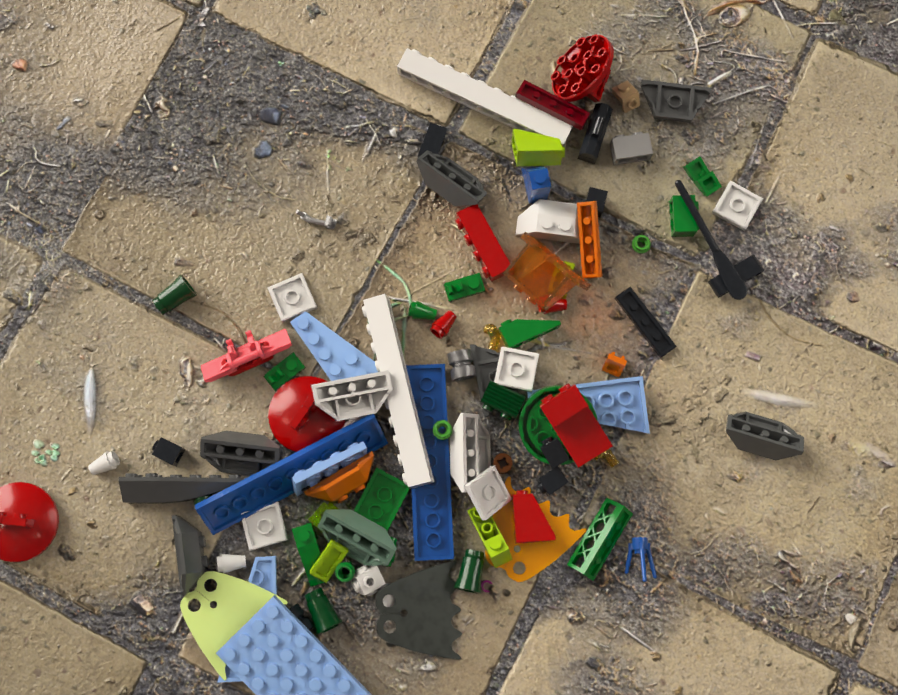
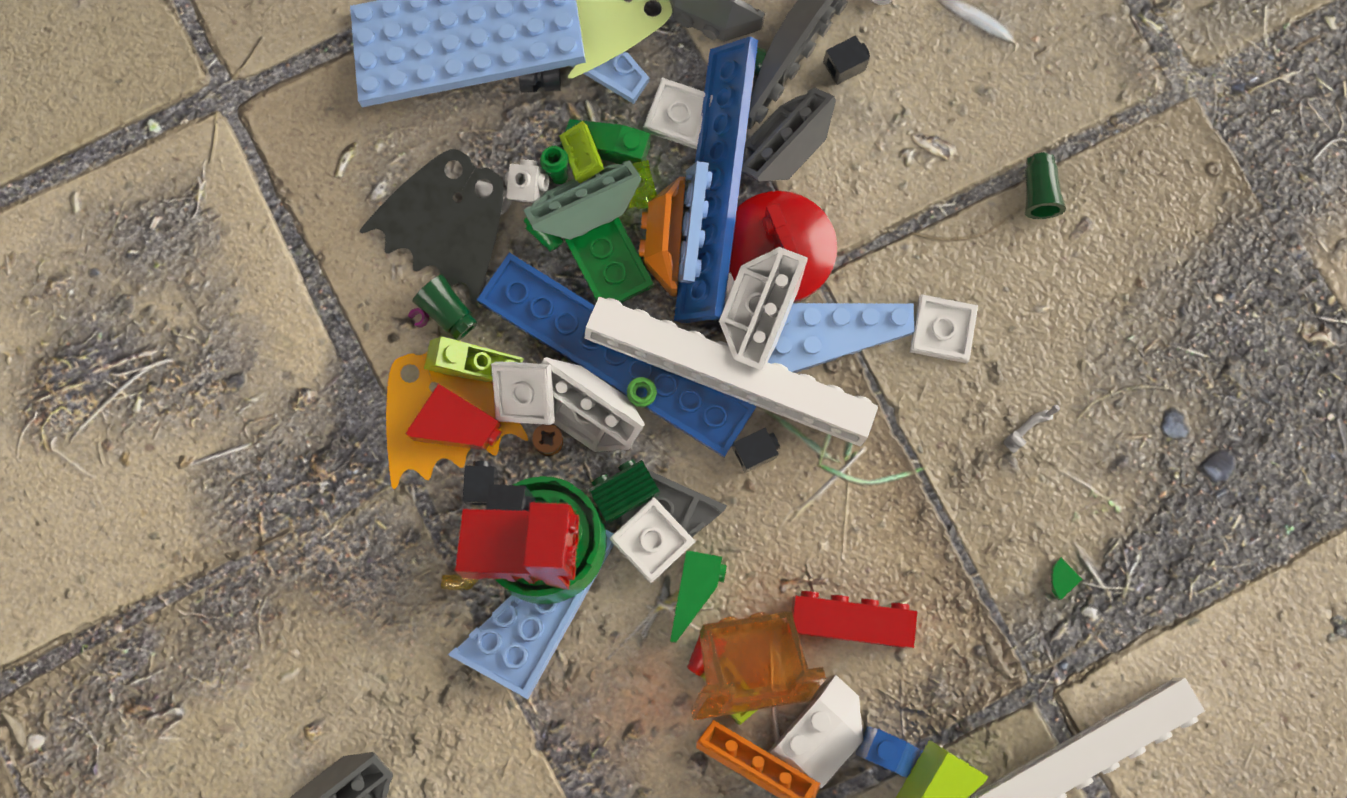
camera: 125 degrees right, 0 degrees up
coral piece [200,329,292,383] -> none
white cone [217,554,246,574] -> none
green plate [263,352,306,392] -> none
dark green plant [305,588,343,635] -> none
green cone [408,301,437,320] -> none
dark grey wedge [416,150,487,206] -> none
black tile [418,122,448,158] -> none
red cone [430,311,457,339] -> none
green plate [444,273,485,302] -> none
flat silver wheel [447,349,476,381] -> none
clear yellow arm [483,324,501,352] -> none
green fence [567,498,633,581] -> none
orange tile [602,352,627,377] -> none
black tile [614,287,677,359] -> none
blue plant [625,537,657,582] -> none
none -> black brick [732,427,780,473]
none -> green tile [1051,557,1083,600]

